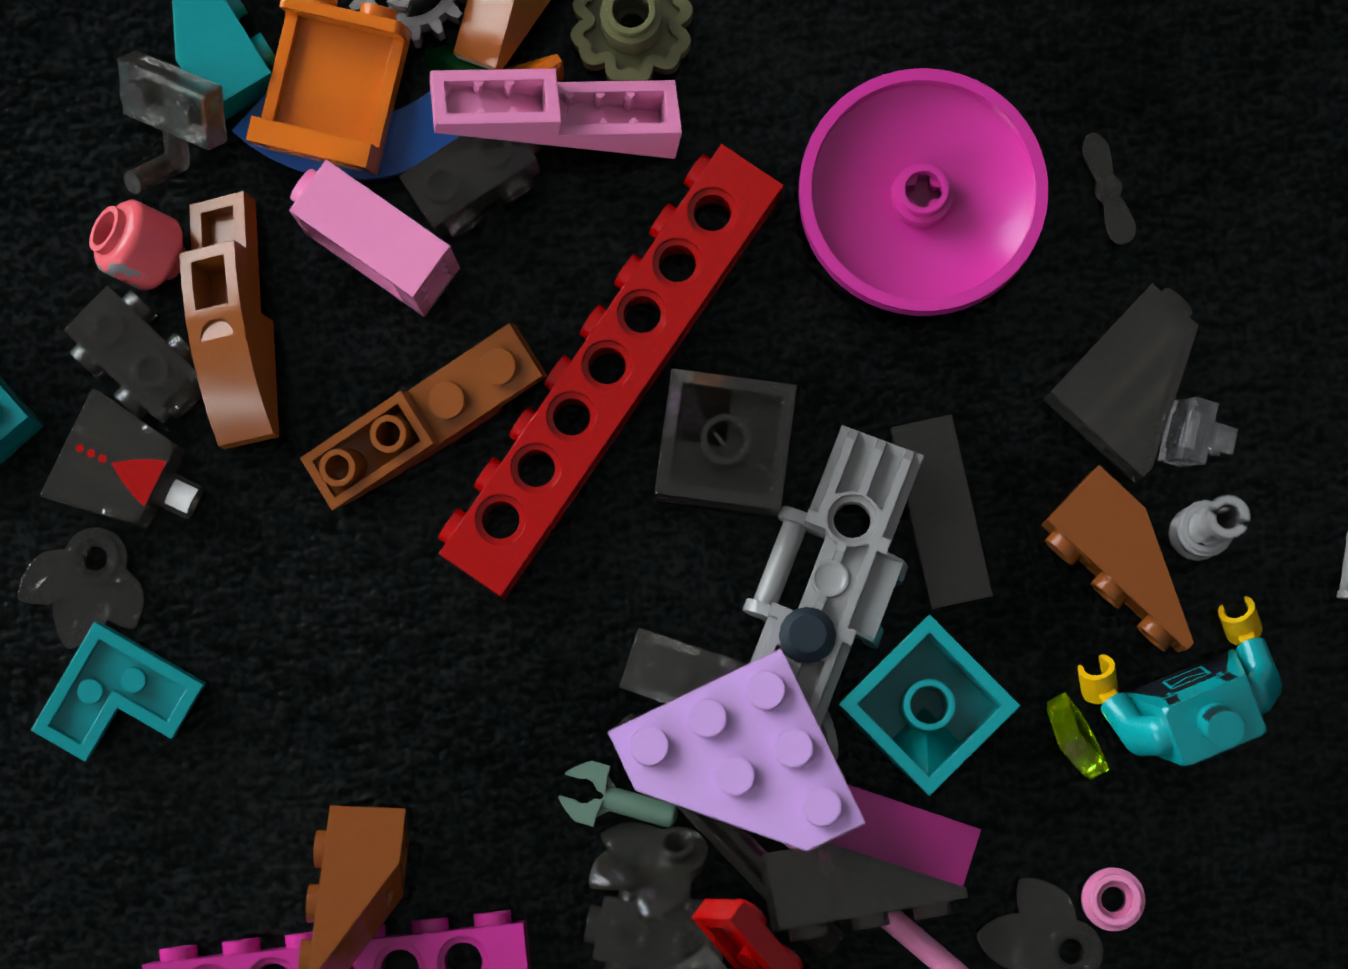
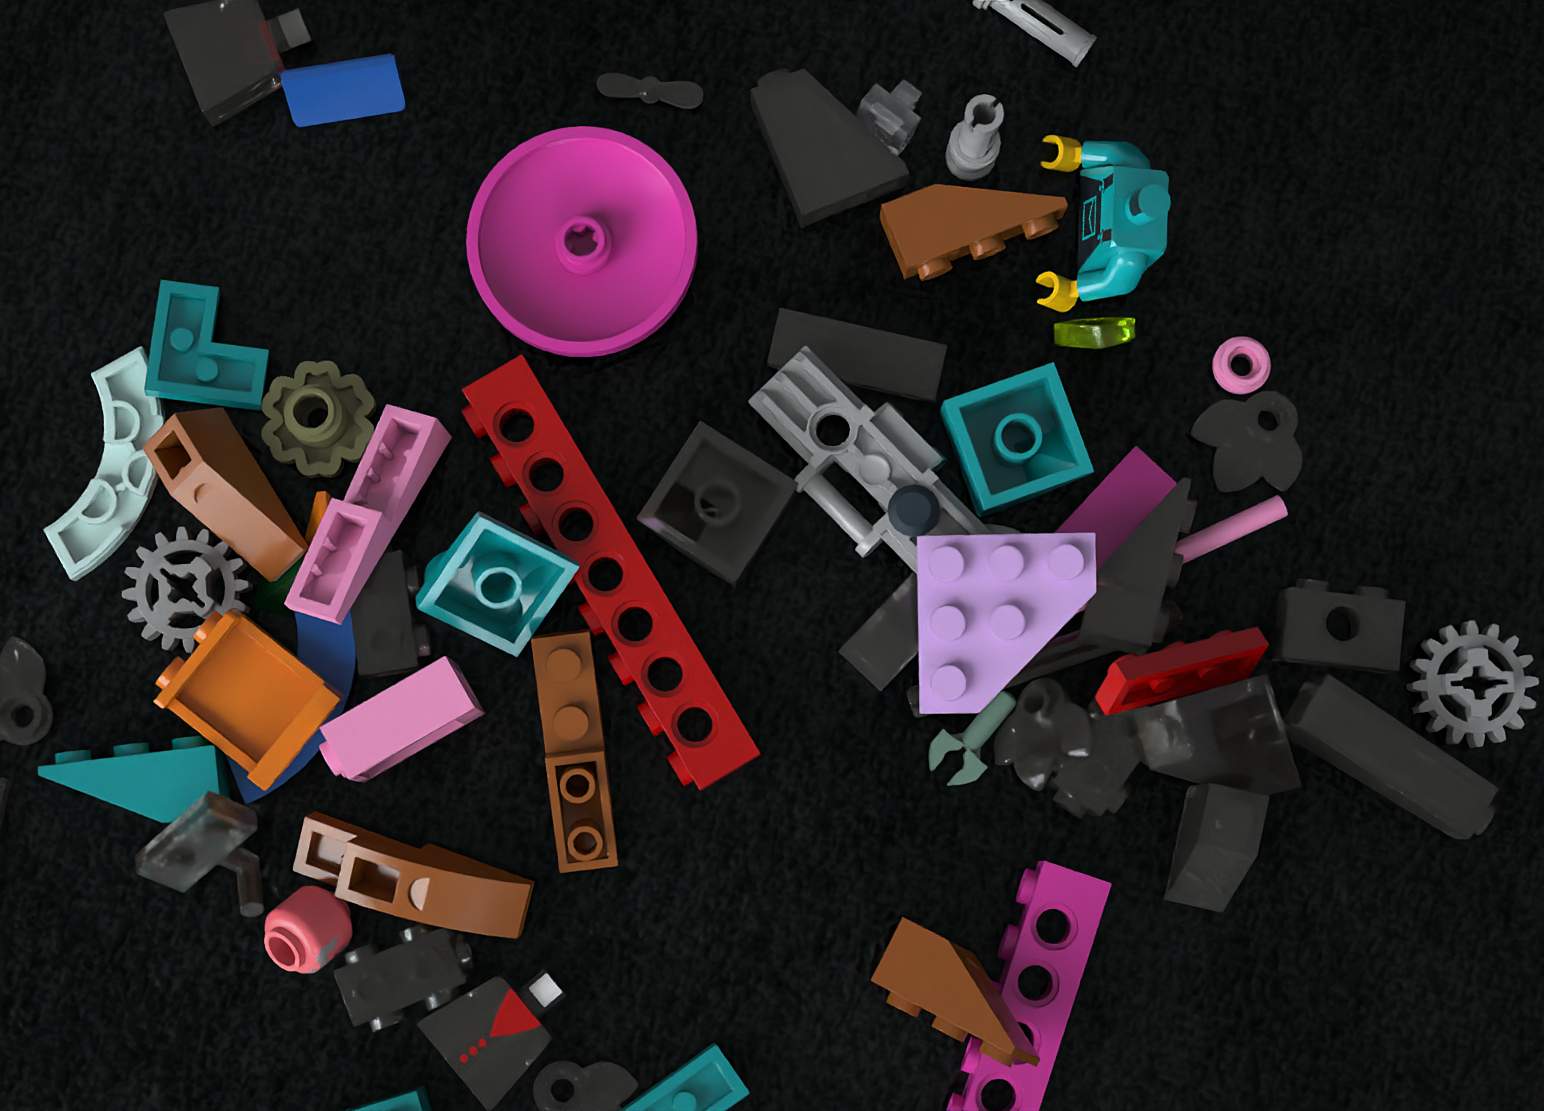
camera: 75 degrees left, 0 degrees up
none -> teal slope [415,511,580,657]

